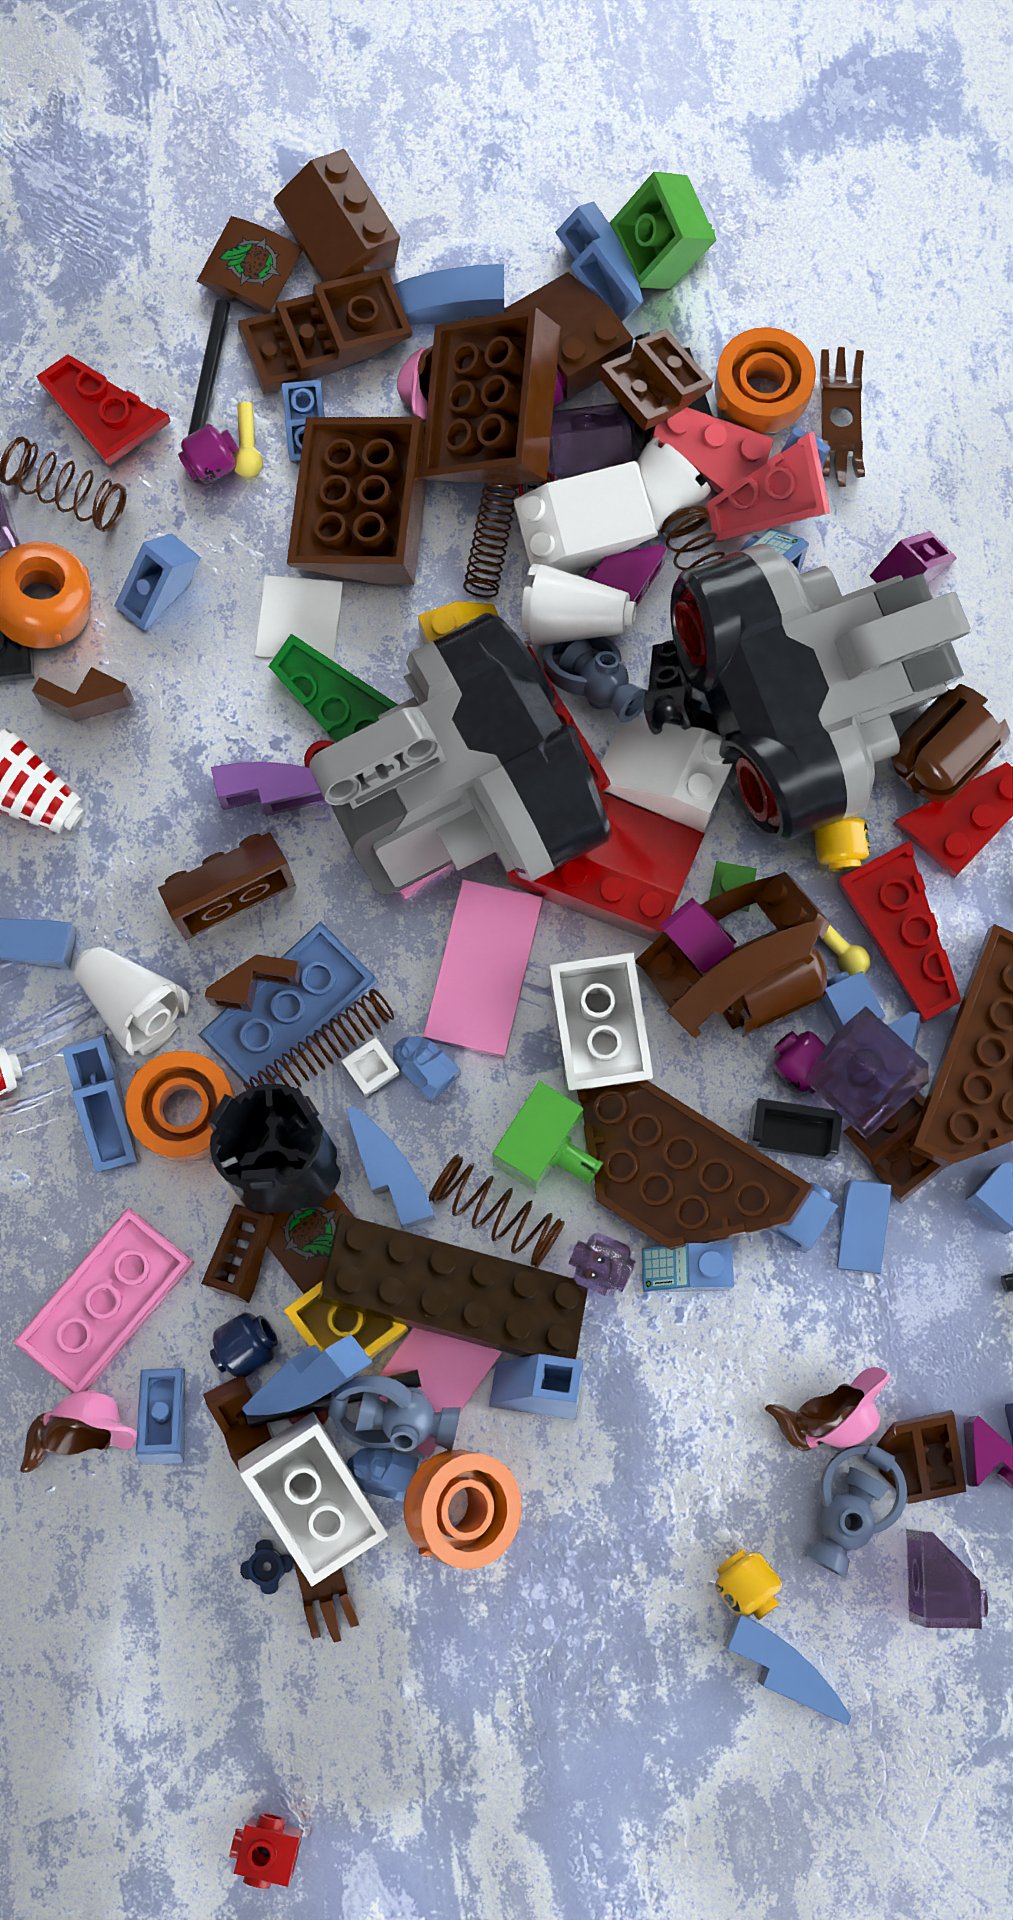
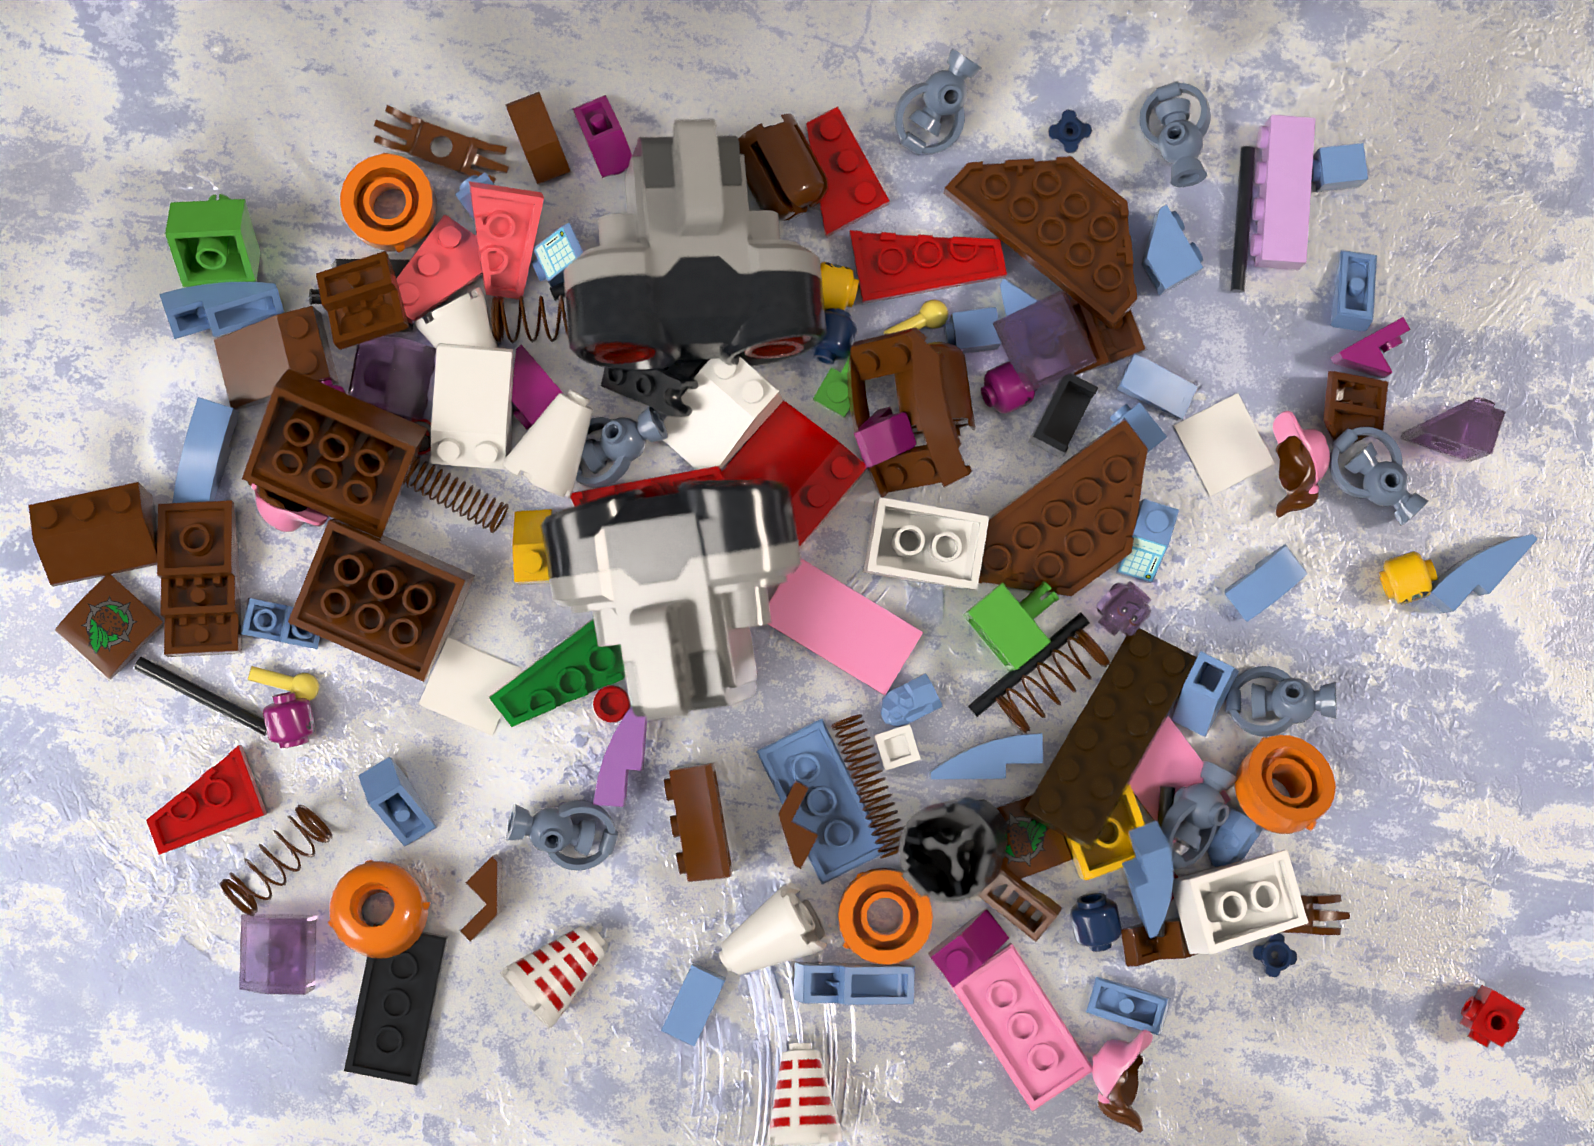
camera: 75 degrees left, 10 degrees up
none -> reddish brown slope [505,92,571,185]
none -> sand blue piece [506,800,618,871]
none -> dark blue head [810,308,857,365]
none -> magenta slope [928,908,1009,988]
none -> black bar [968,612,1090,717]
none -> white sticker [1173,393,1275,497]
none -> medium blue slope [1224,544,1308,622]
none -> sand blue piece [1226,666,1337,737]

